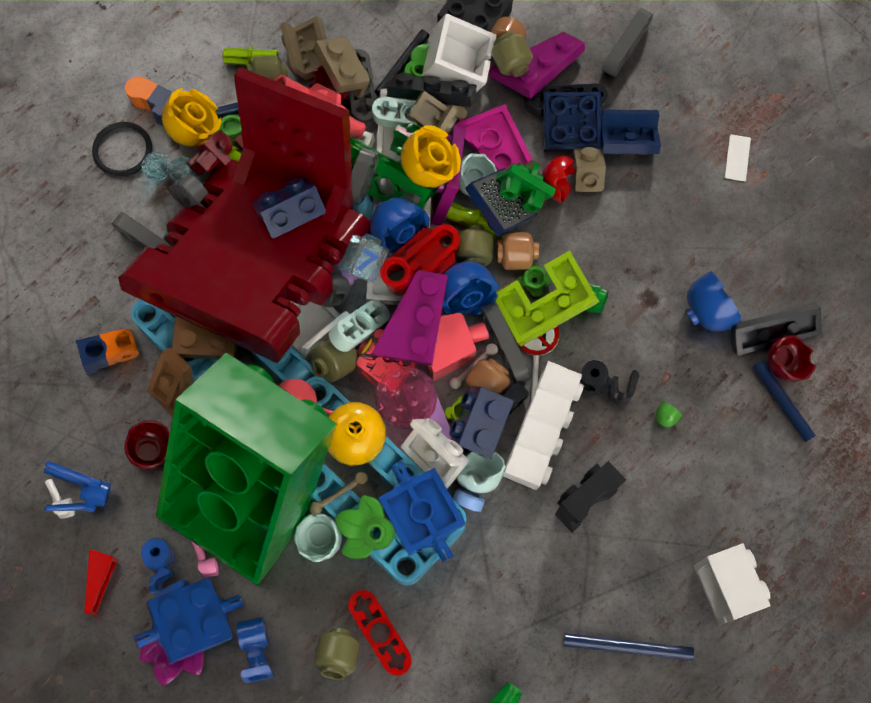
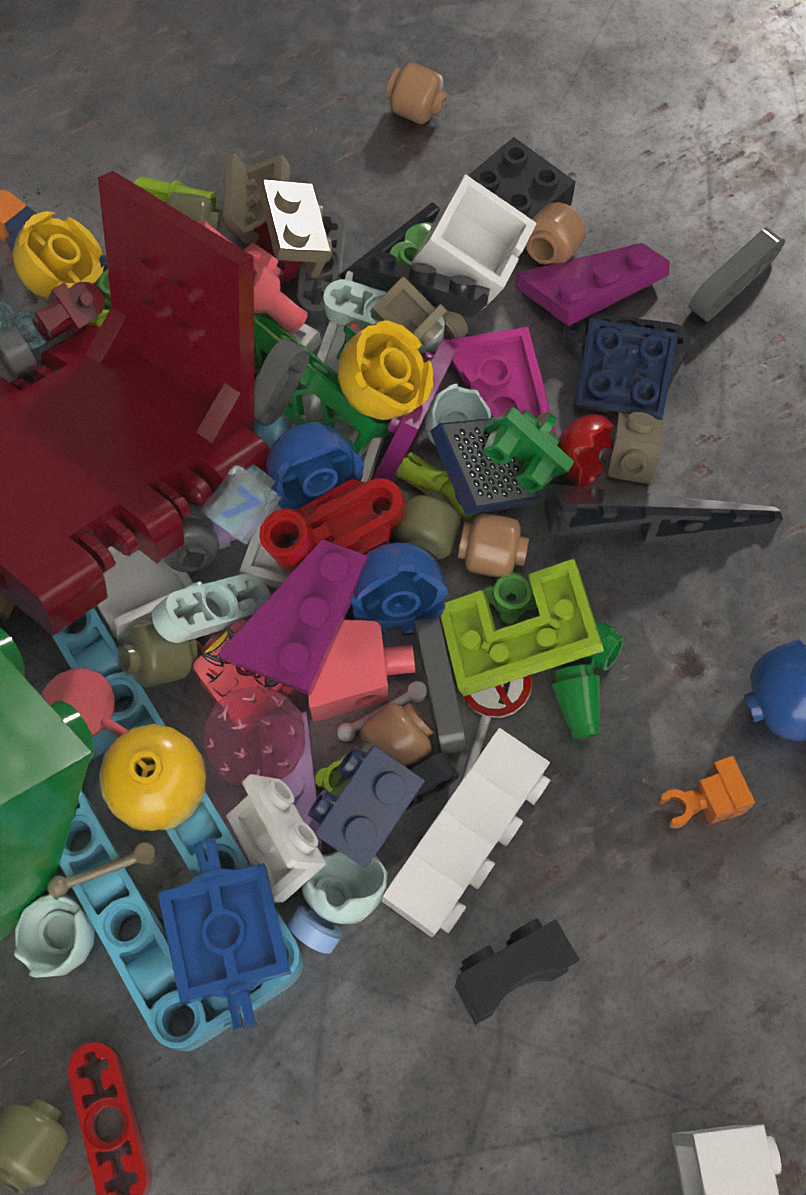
camera: 15 degrees right, 5 degrees down
dark blue bracket [252,177,326,238] -> none
bright green plate [336,495,395,559] -> none
olive head [491,32,533,77] -> none
black leg [580,360,639,406] -> none
dark blue bracket [601,110,661,155] -> none
bright green hinge [656,401,683,427] -> none
none -> black wedge [544,483,783,542]
none -> green cone [551,664,601,739]
none -> orange piece [658,756,755,829]

